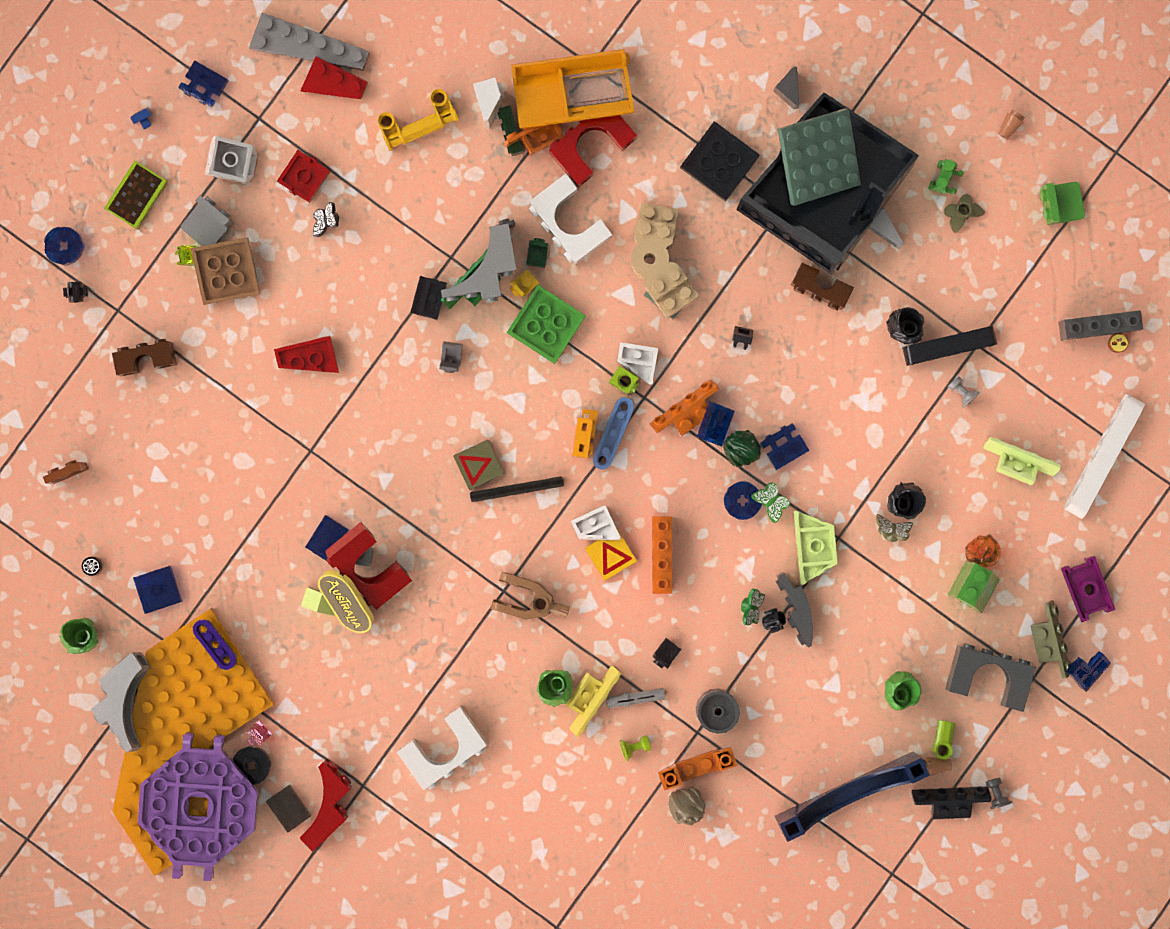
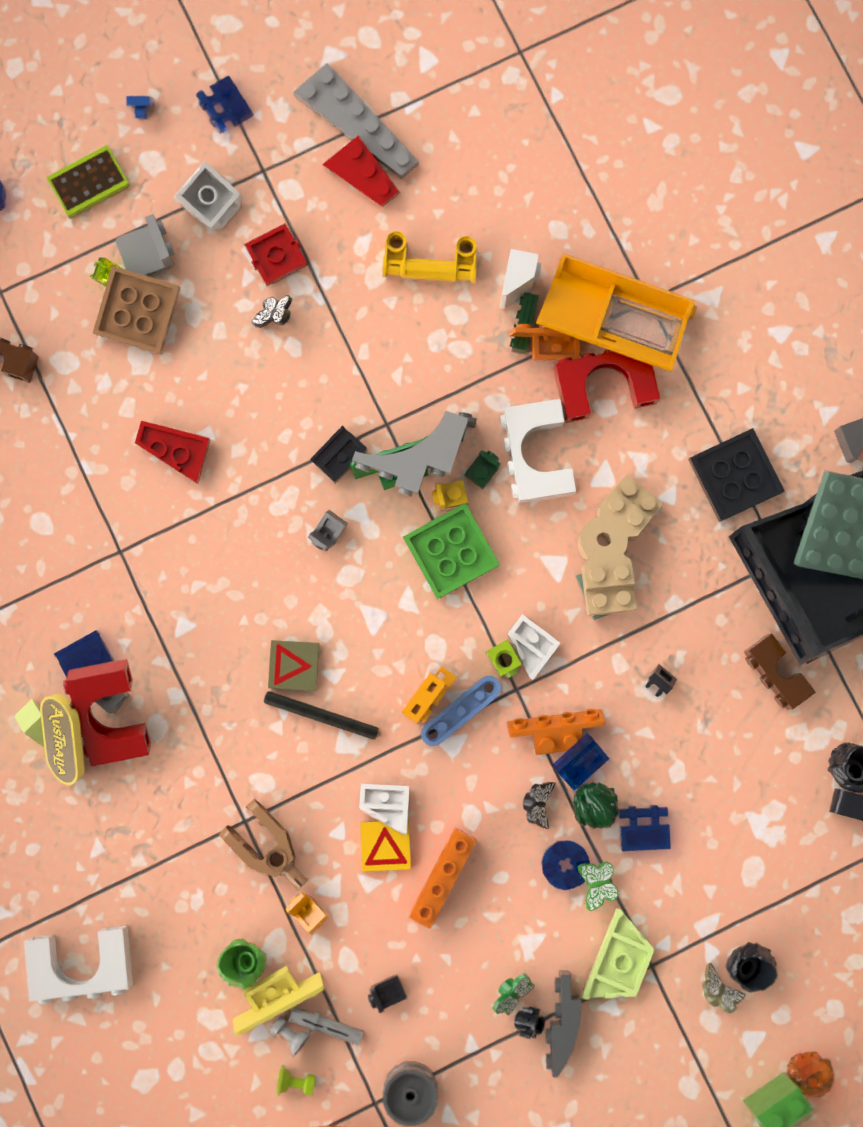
camera: 30 degrees right, 5 degrees down
none -> light grey piece [269,1015,311,1057]
none -> light orange bracket [285,892,329,935]
none -> black animal [523,782,556,829]

